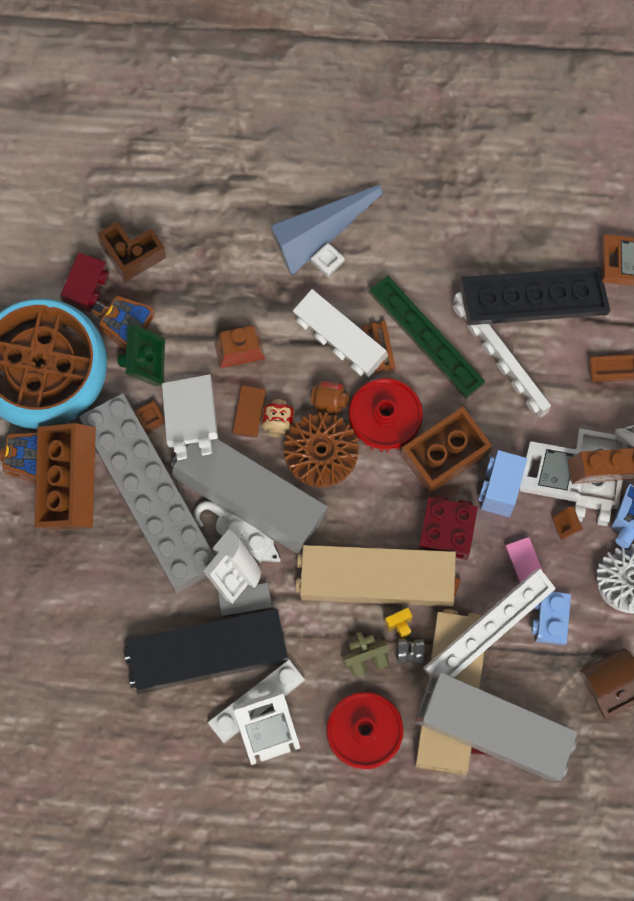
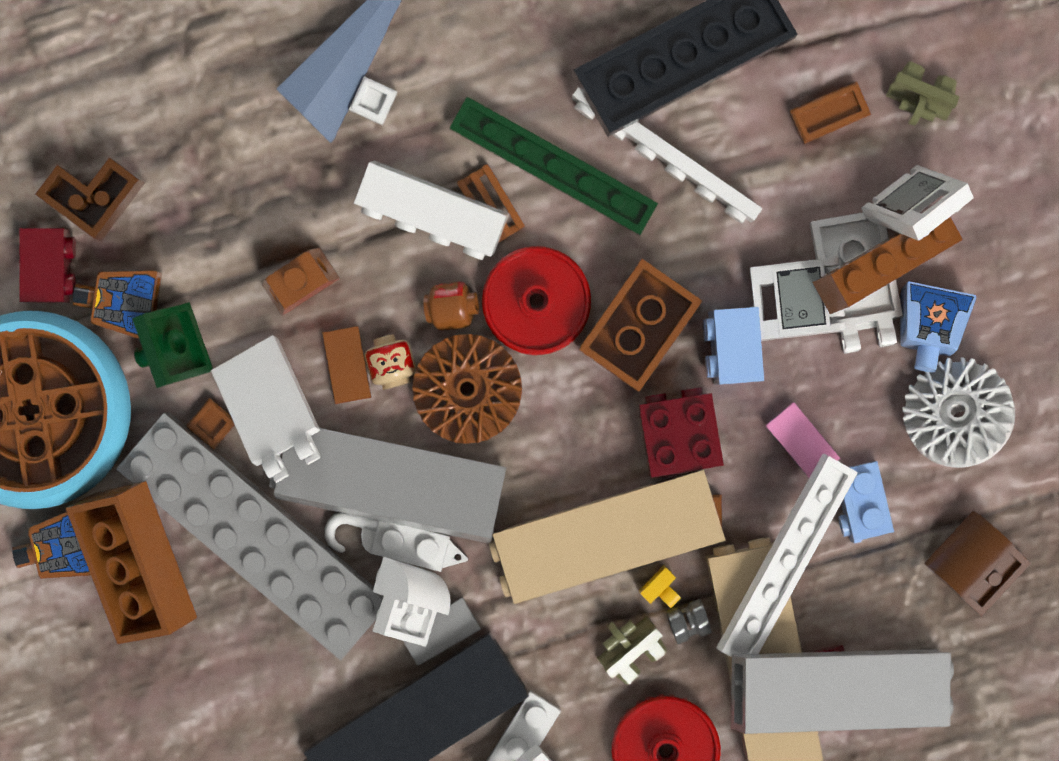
camera: 15 degrees left, 15 degrees up
dark orange tile [552,506,583,540] -> none

